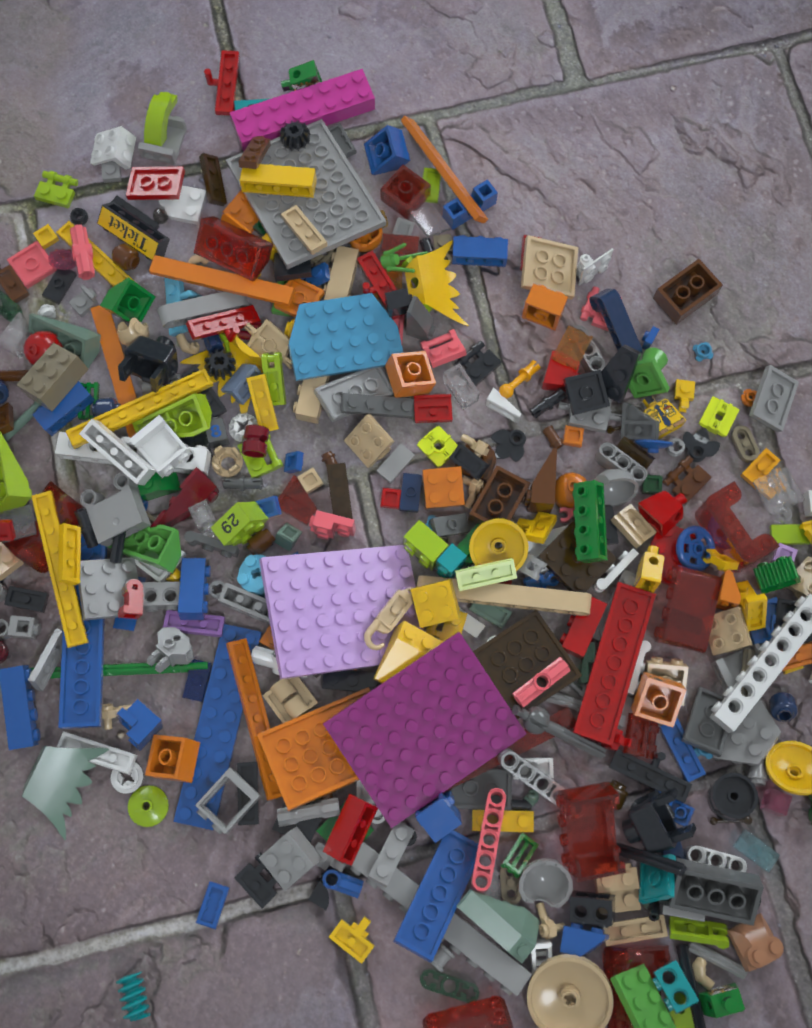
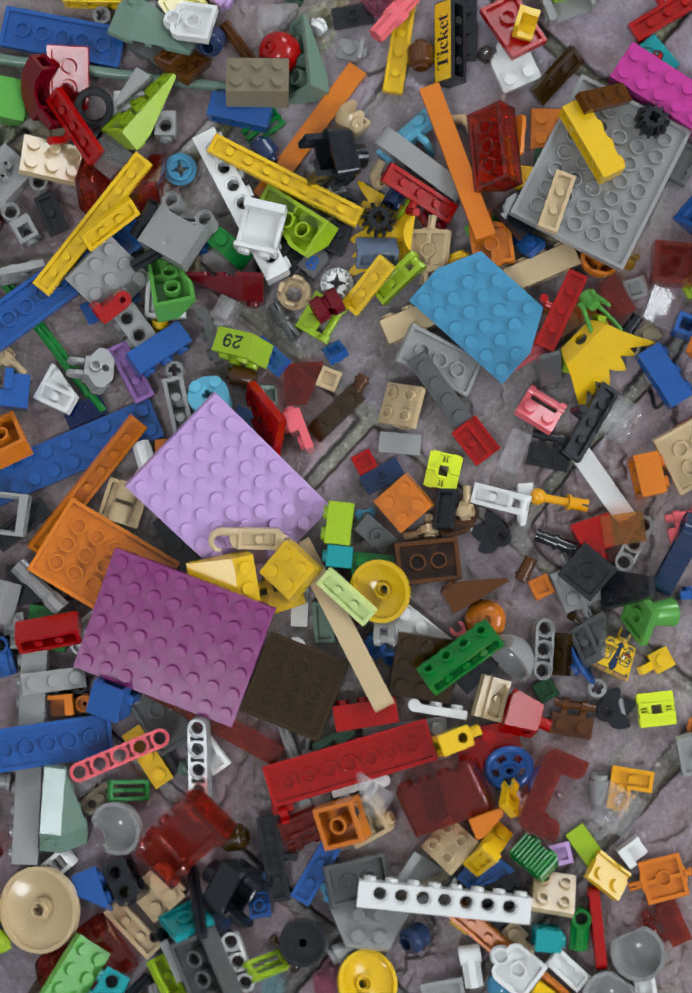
camera: 60 degrees right, 10 degrees up
white brick [79,419,156,485] -> none
green slope [100,278,156,323] -> none
black brick [385,288,413,317] -> none
orange brick [385,351,436,398] -> none
coral piece [512,657,571,708] -> none
dark grey piece [512,704,607,759] -> none
yellow hinge [517,512,557,544] -> none
tan piece [536,902,565,940] -> none
dark tan plate [731,426,759,463] -> none
none -> white wing [33,363,79,416]
none -> orange panel [47,693,77,716]
none -> orange plate [74,693,90,714]
none -> light grey brick [155,111,178,144]
none -> dark azure gear [164,153,197,186]
none -> lime tile [242,949,290,983]
none -> red plate [245,381,287,456]
none -> clear slope [356,770,395,818]
none -> white plate [470,482,532,517]
none -> yellow panel [512,5,541,42]
none -> black plate [560,382,620,463]
none -> white tile [572,448,636,526]
none -> light grey cone [588,772,609,805]
none -> clear brick [597,395,642,446]

